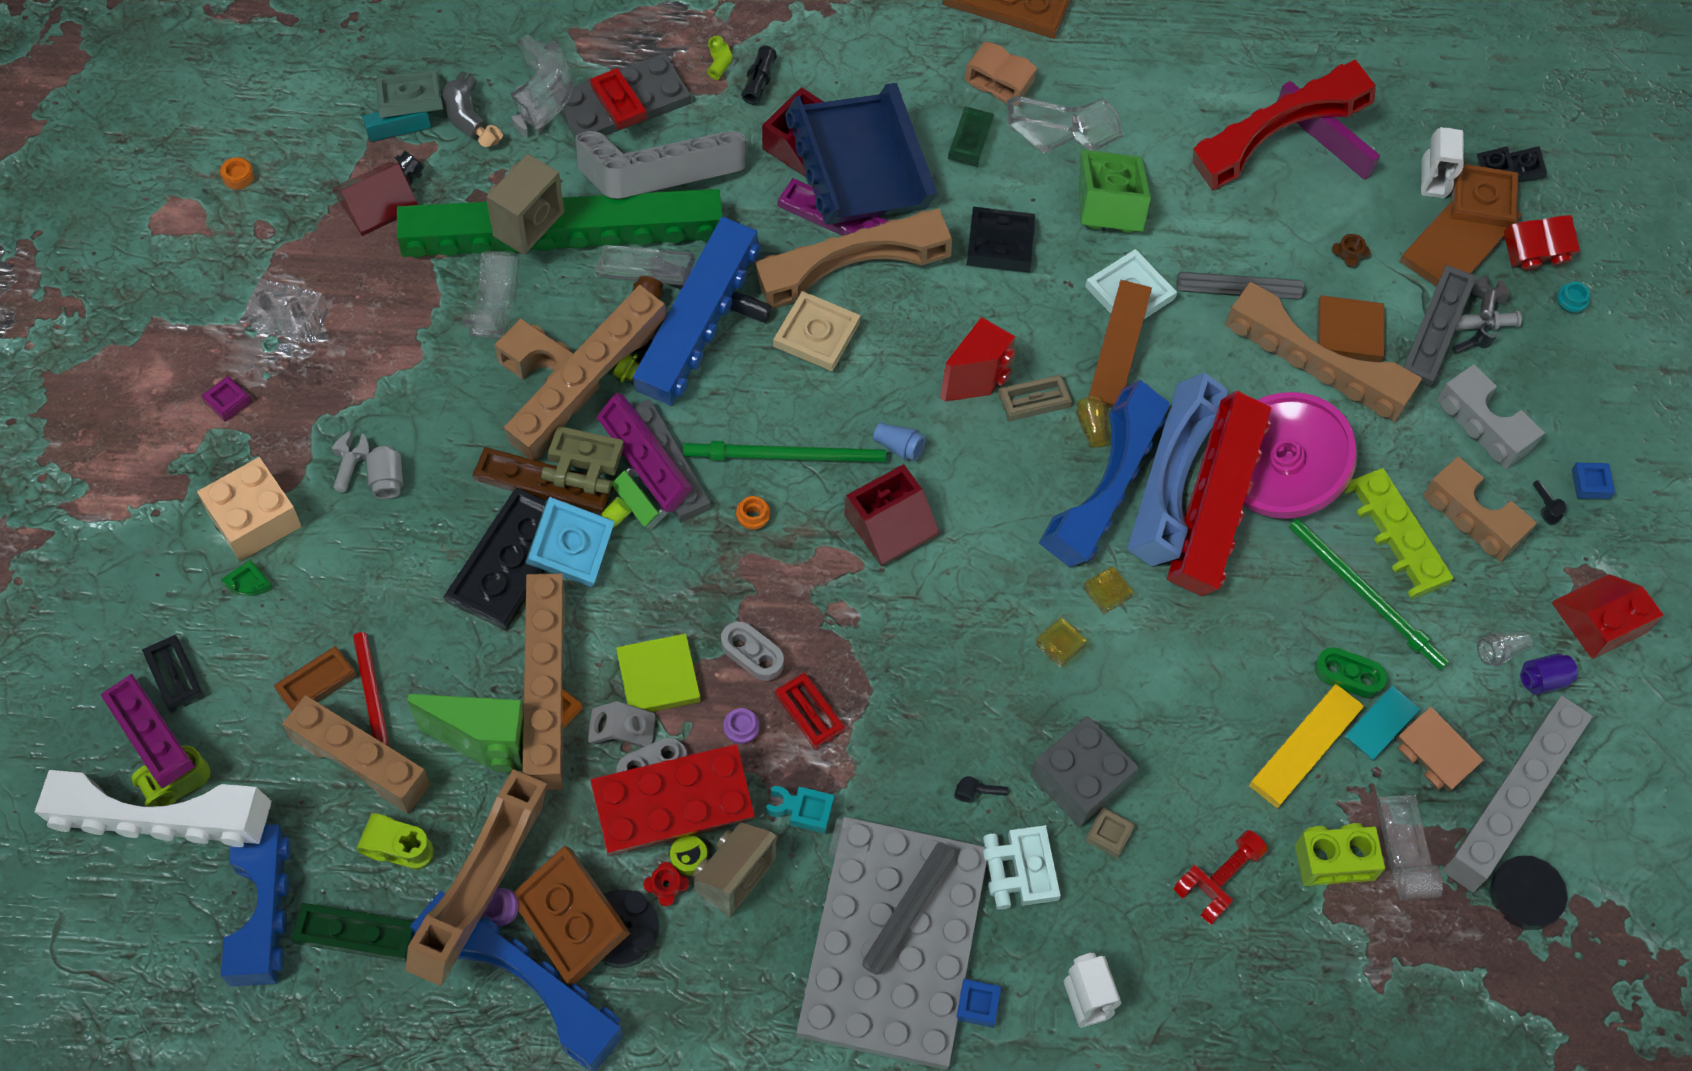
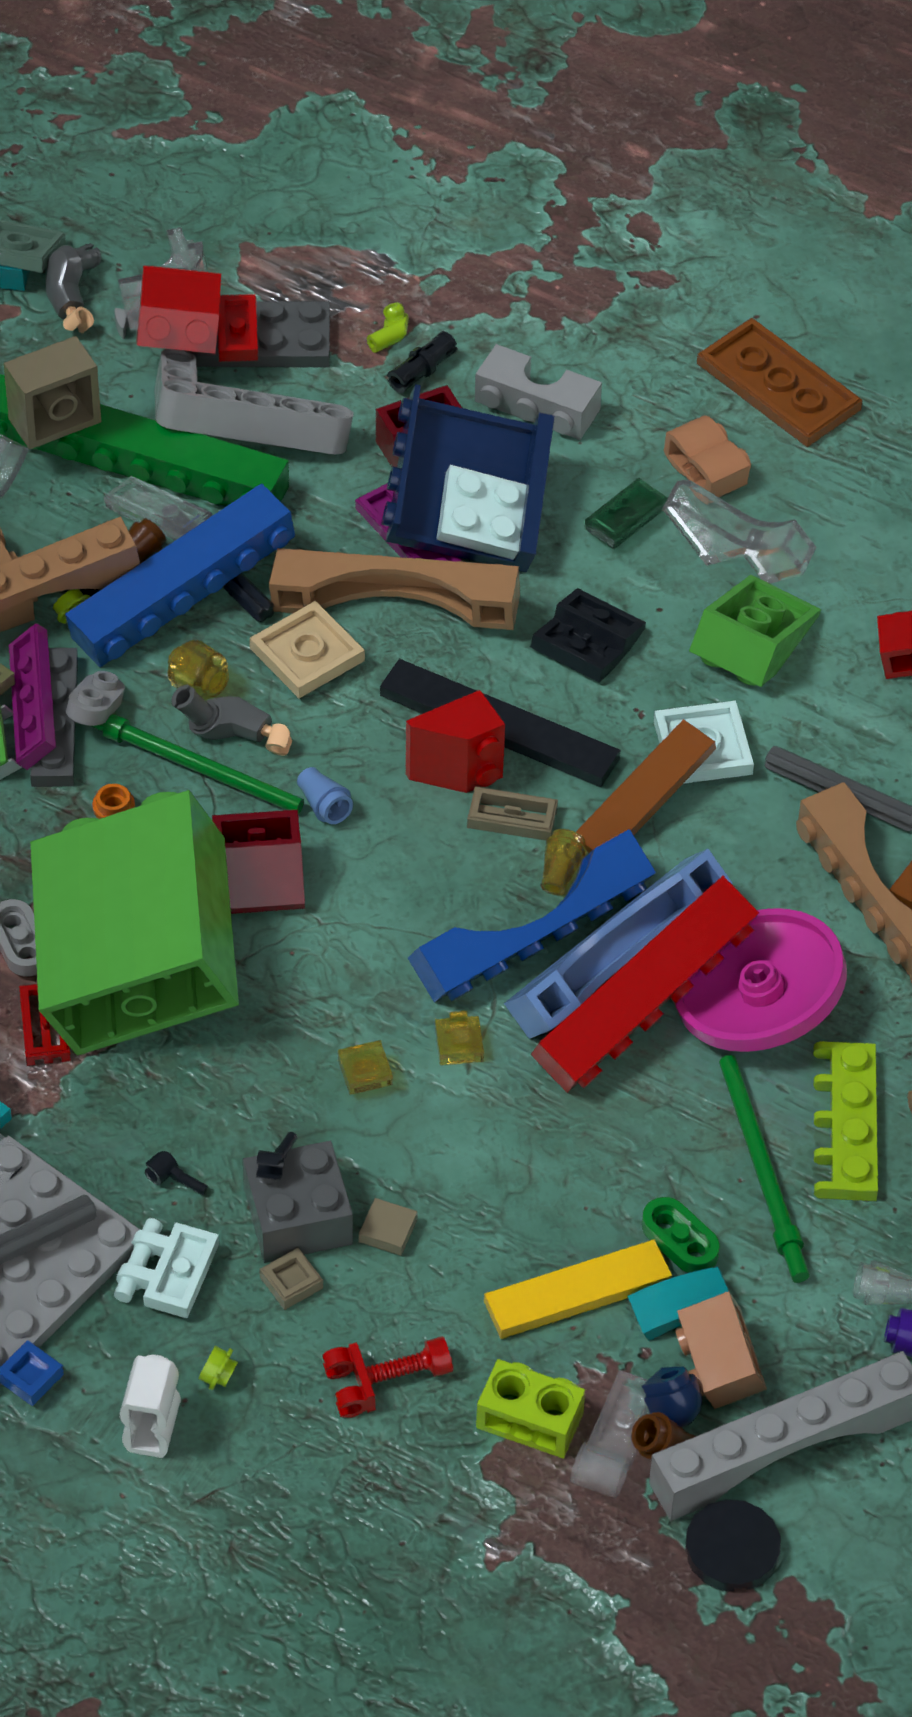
camera: 30 degrees right, 10 degrees down
none -> bright green brick [30,790,239,1056]
none -> light grey plate [66,671,125,726]
none -> red slope [136,265,221,354]
none -> clear yellow head [167,640,229,700]
none -> dark grey arm [171,685,292,756]
none -> lime plate [198,1345,238,1390]
none -> black hand [256,1132,297,1180]
none -> dark tan tile [359,1198,418,1256]
none -> black tile [380,659,621,787]
none -> light aqua plate [436,465,527,560]
none -> light grey arch [475,344,602,440]
none -> reddish brown cone [631,1412,696,1459]
none -> dark blue piece [642,1366,702,1428]

